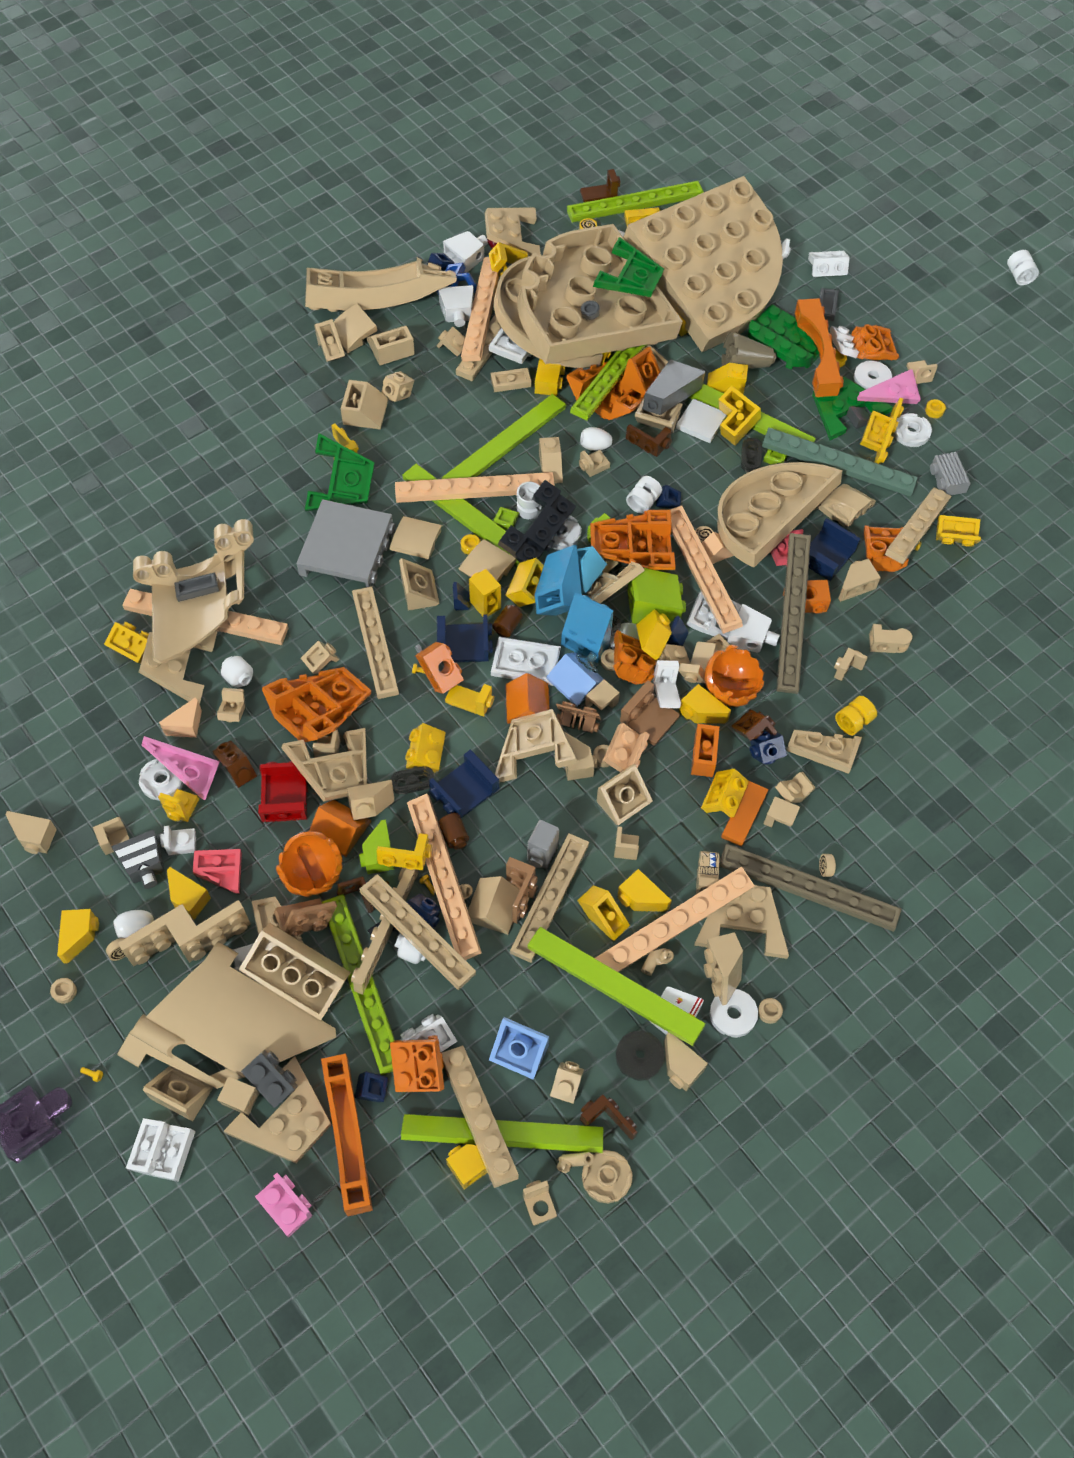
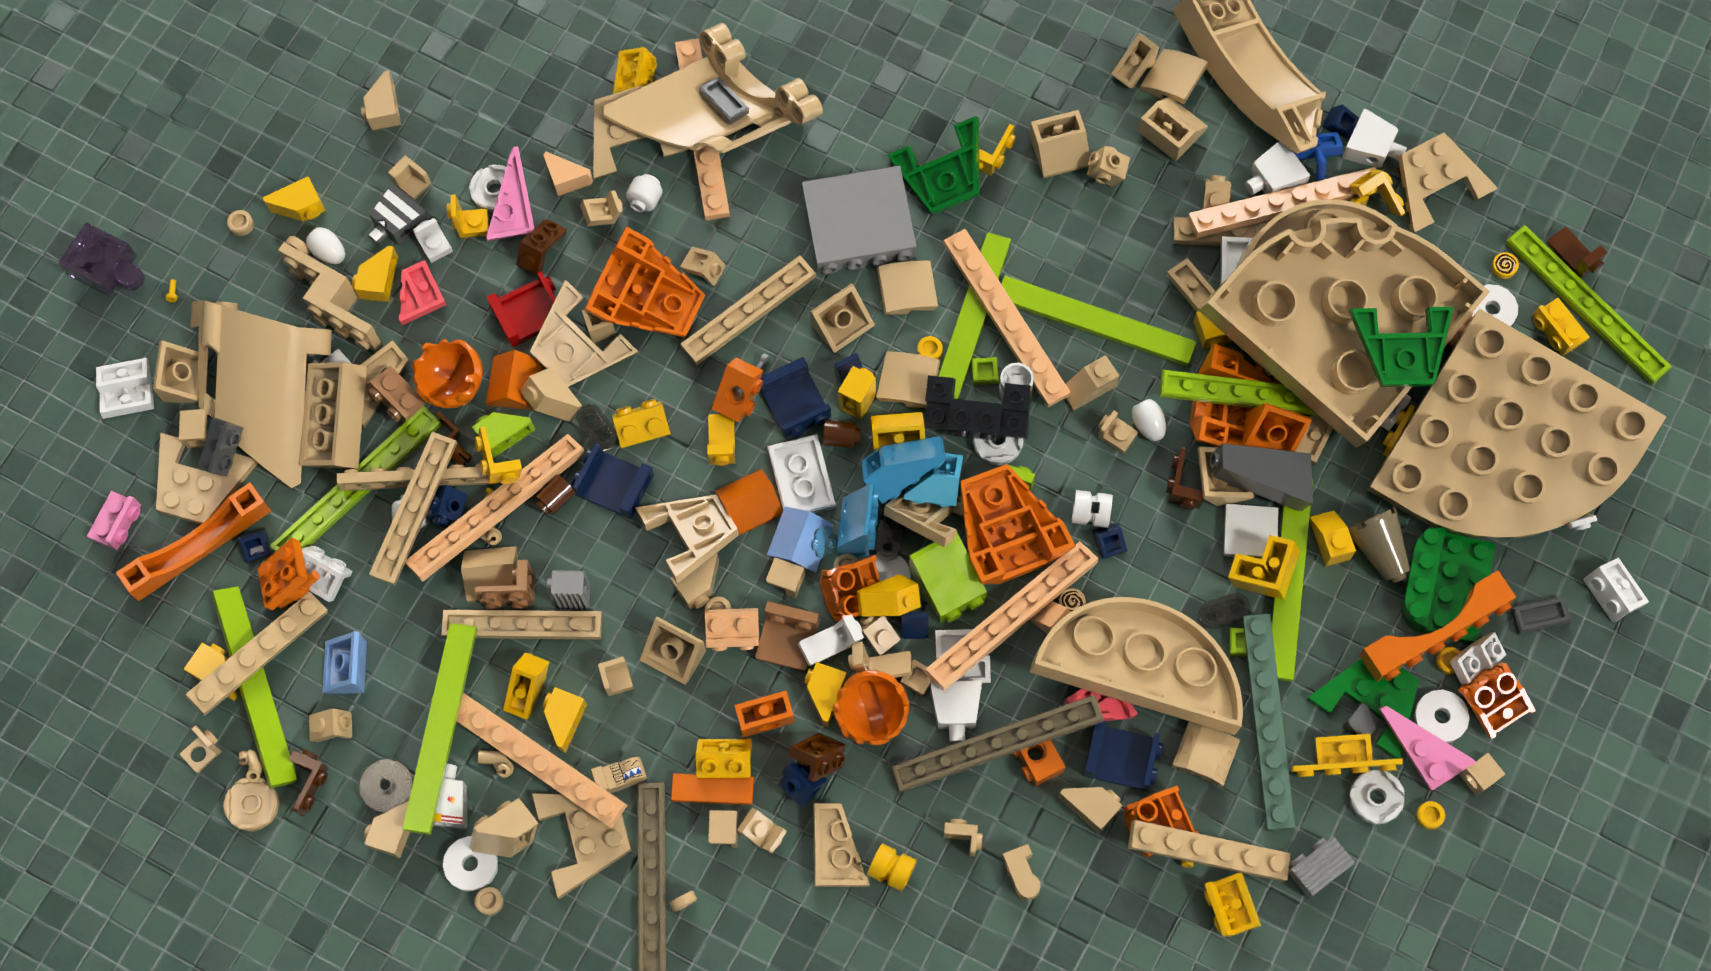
camera: 70 degrees right, 10 degrees up
medium nougat hinge [556,701,601,733] -> none
dark grey tile [581,300,600,320] -> none

